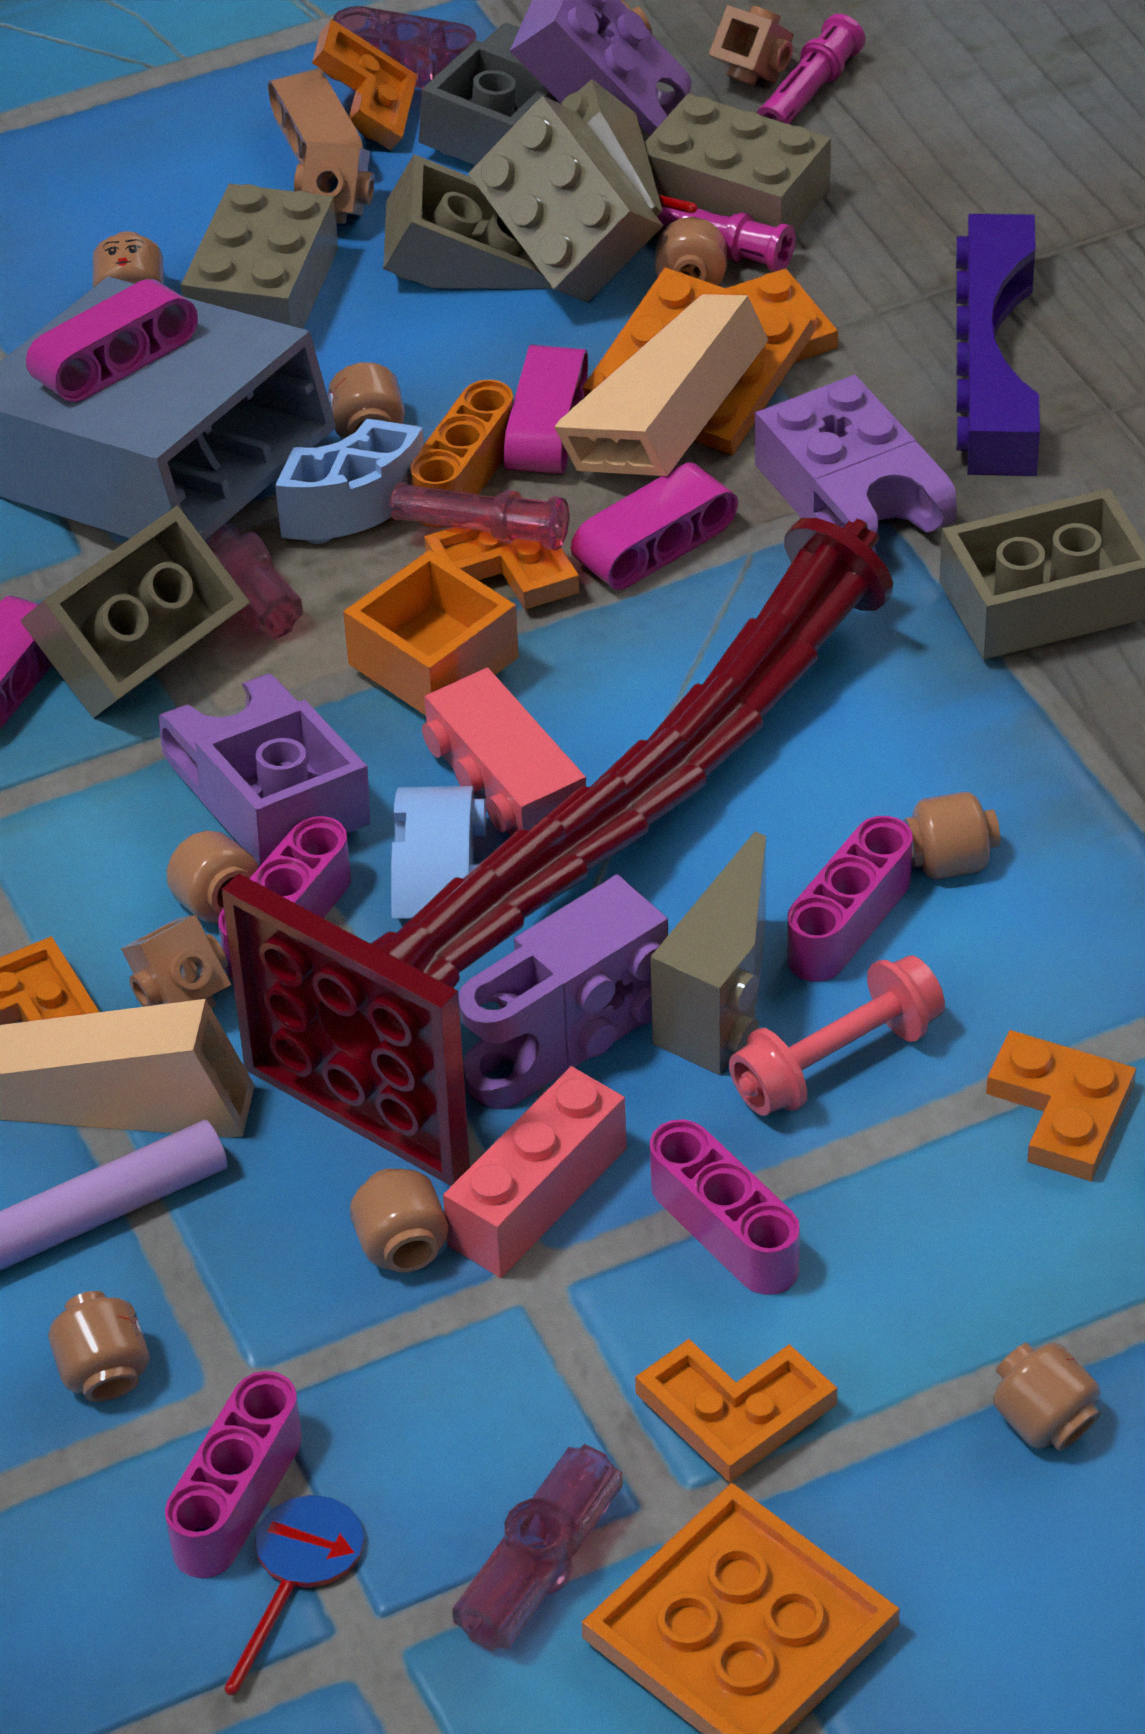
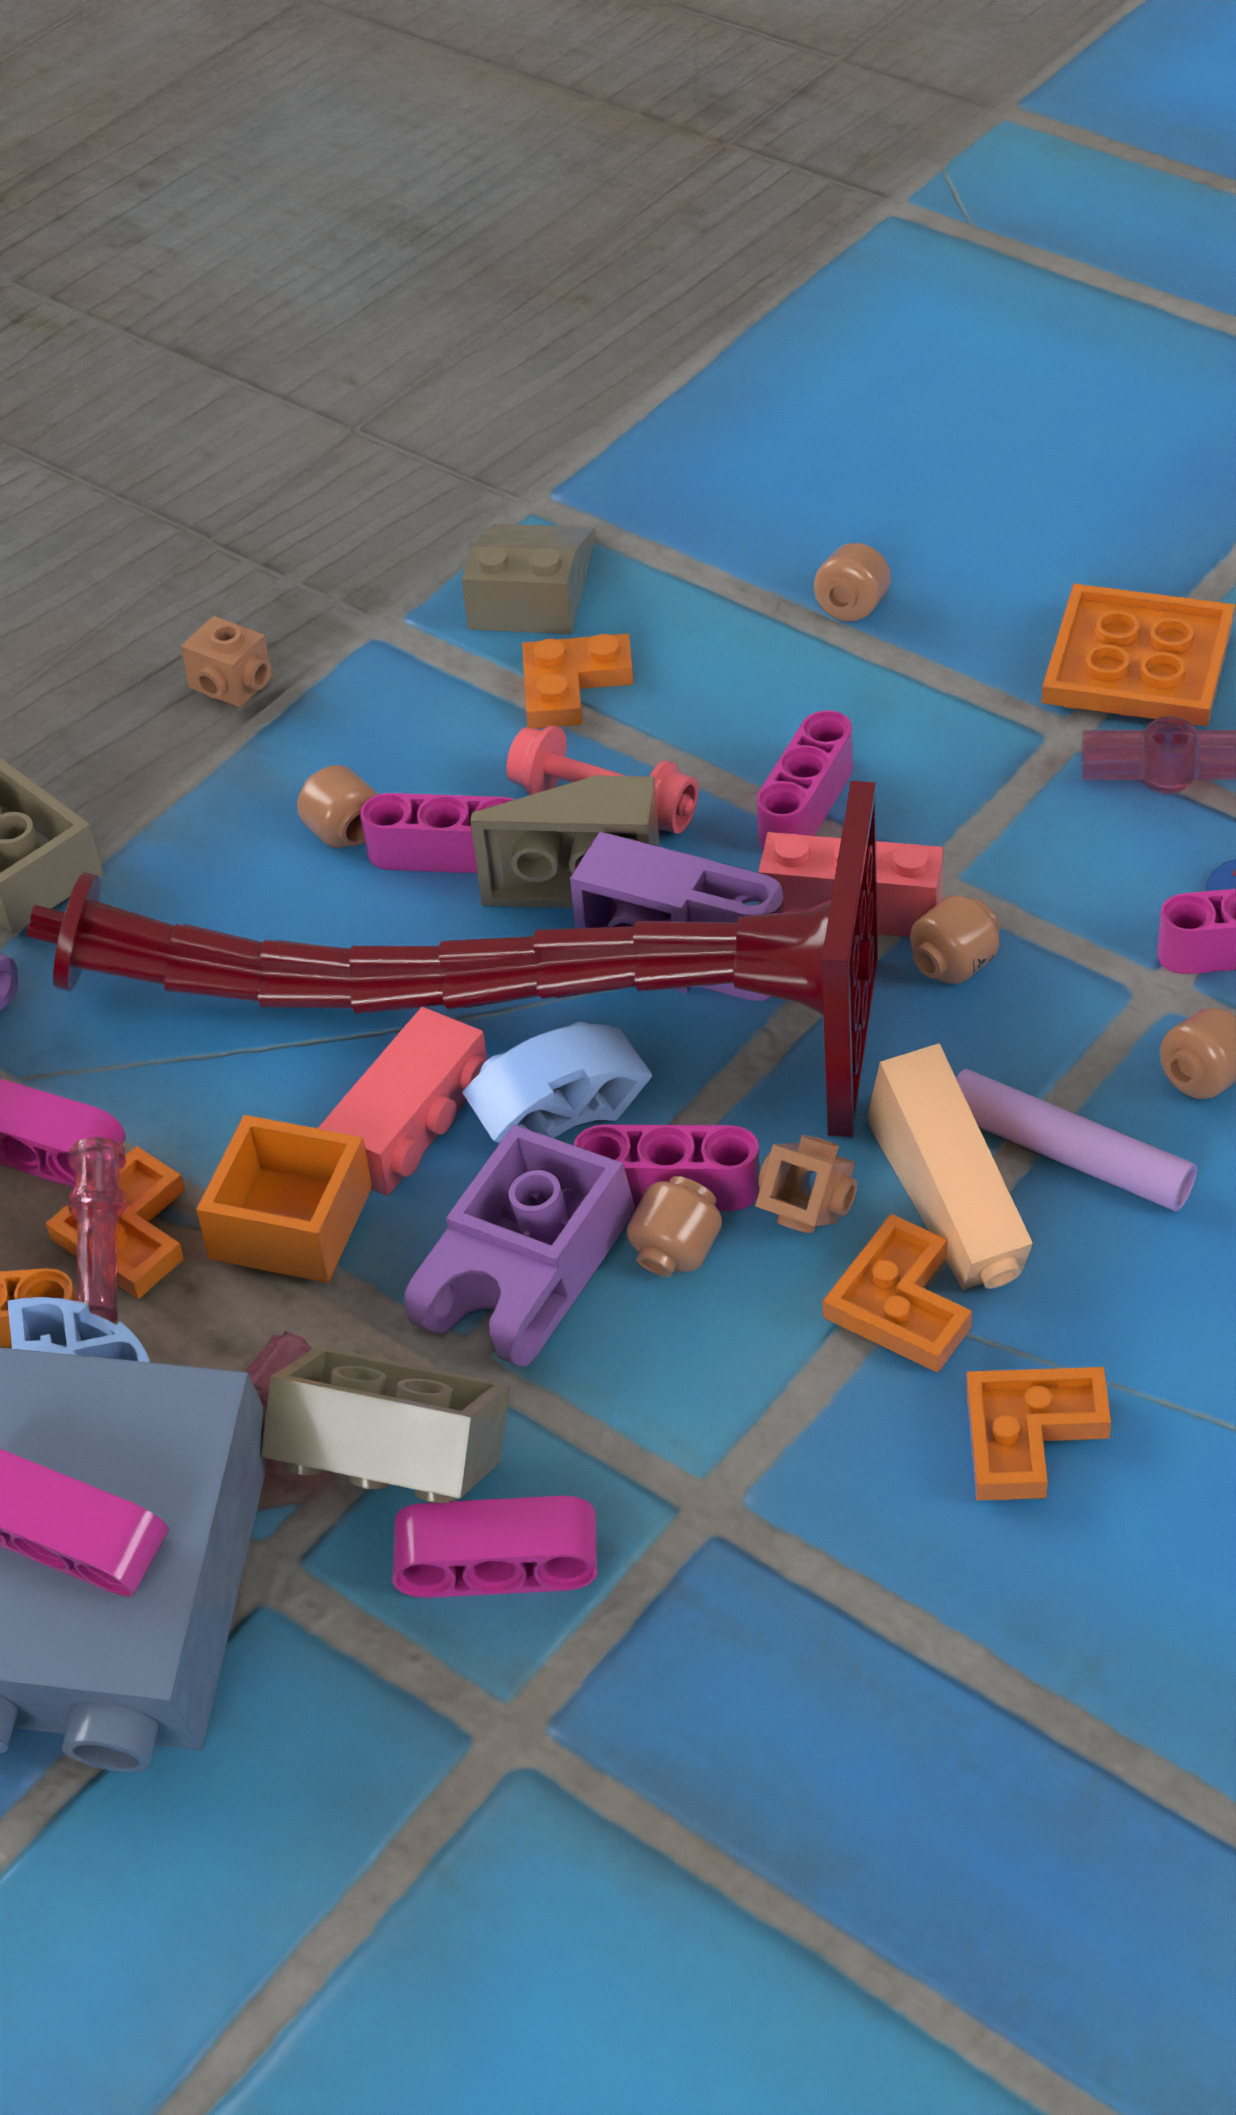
camera: 115 degrees left, 0 degrees up
orange plate [635,1339,837,1483] -> none

